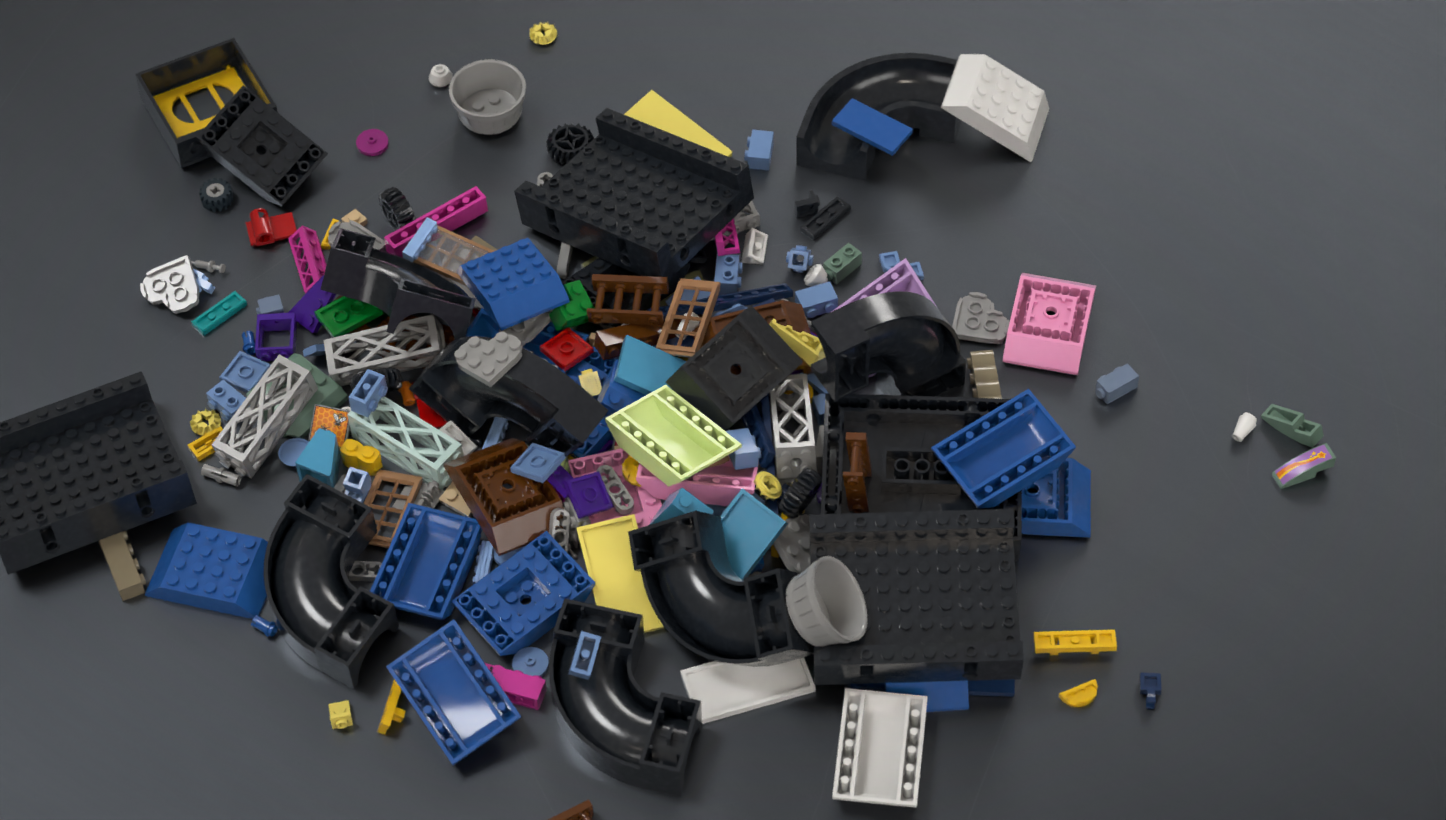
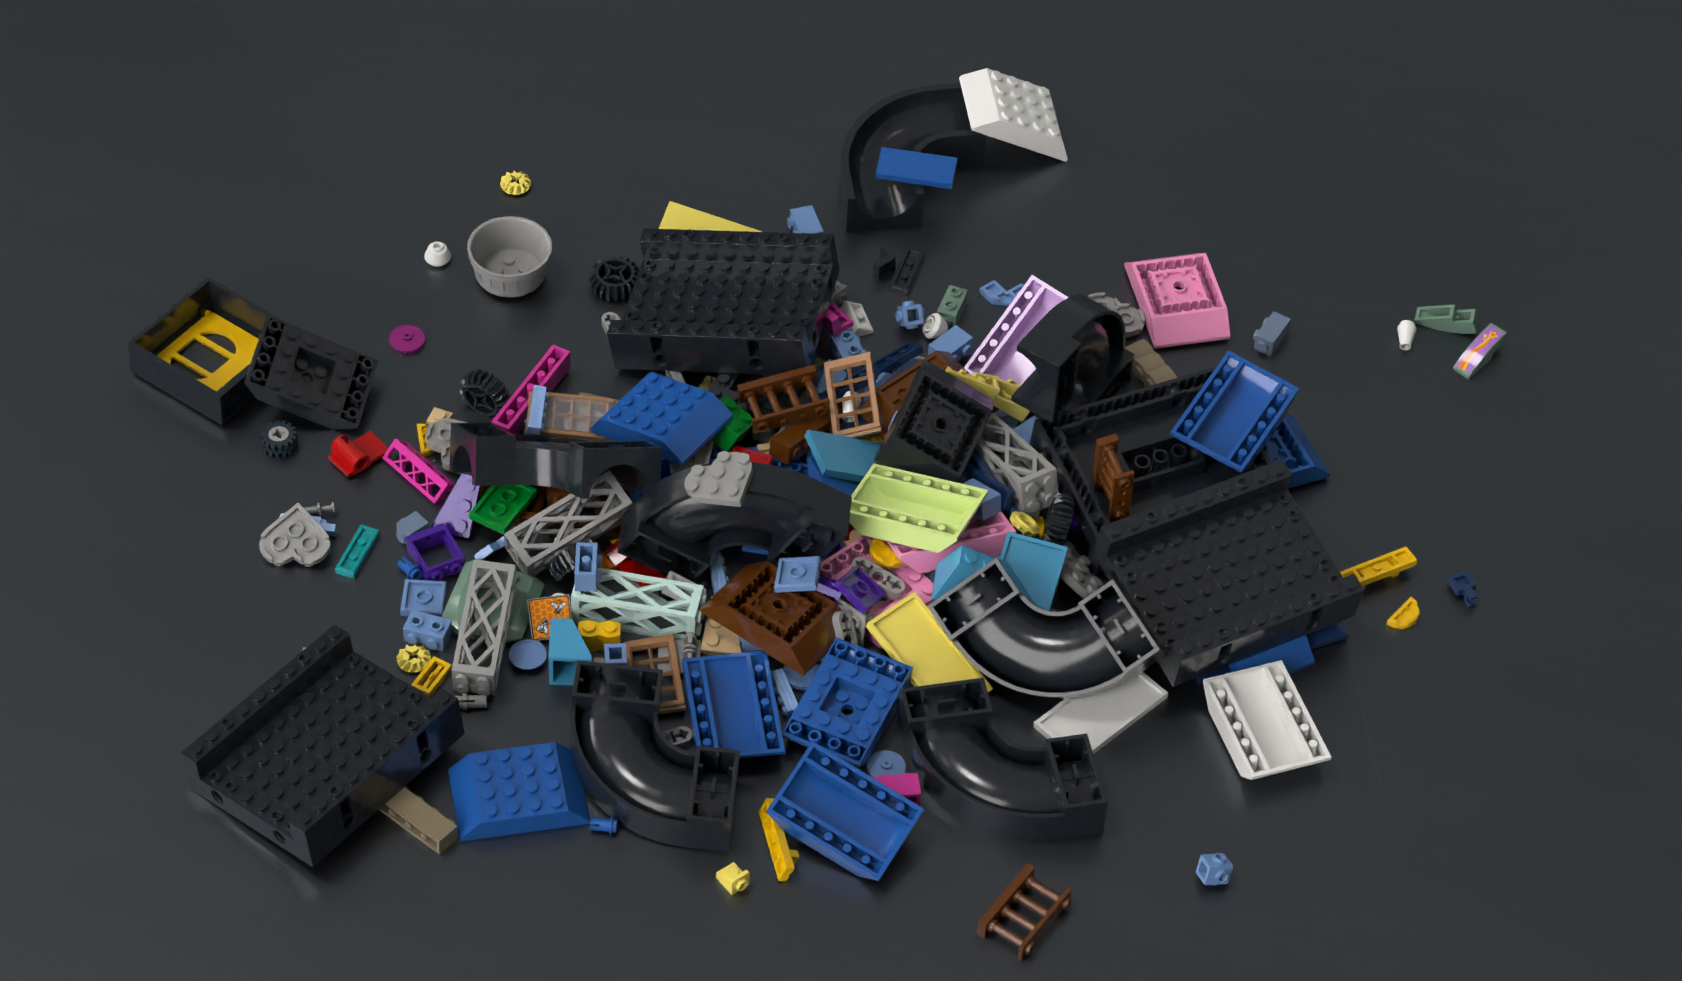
camera: 30 degrees left, 5 degrees down
medium blue brick [568,631,601,680] -> none
light grey piece [786,556,867,647] -> none

